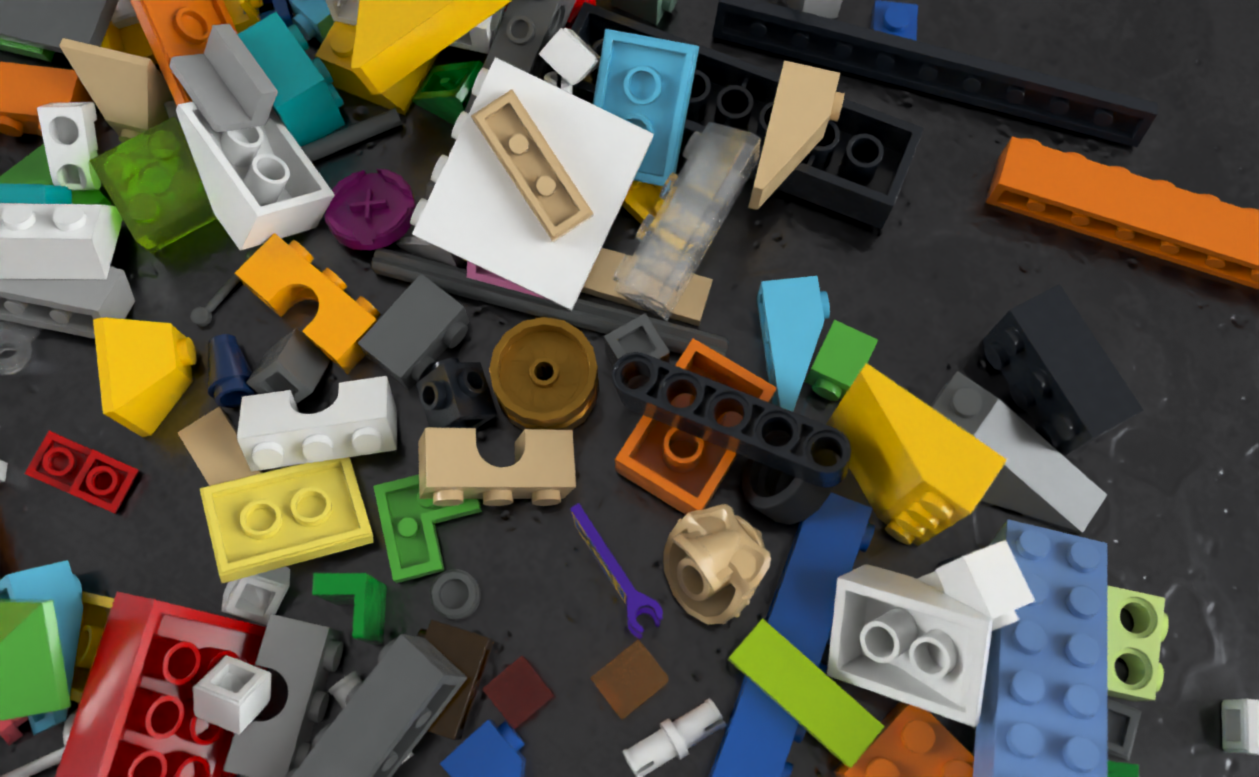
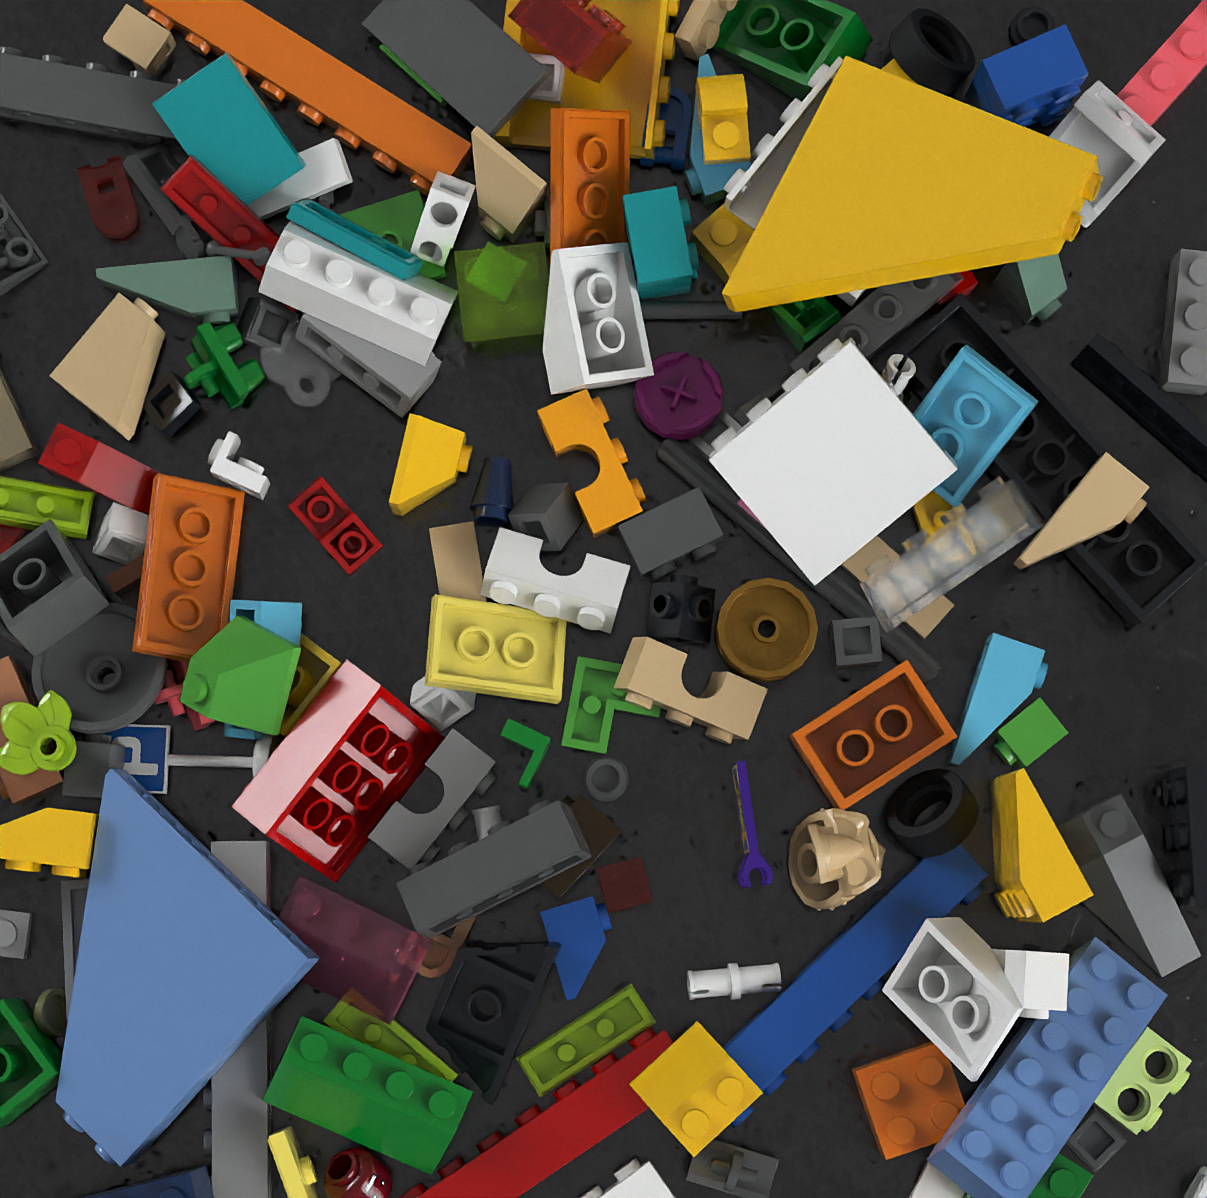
camera: 20 degrees right, 10 degrees up
light grey panel [169,24,278,132] -> none
dark grey hinge [190,249,257,327] -> none
white slope [193,655,271,735] -> none
tan tile [471,89,594,242] -> none
white slope [539,28,601,85] -> none
clear orange panel [590,639,669,720] -> none
black beam [612,352,851,488] -> none
lime tile [728,619,885,768] -> none

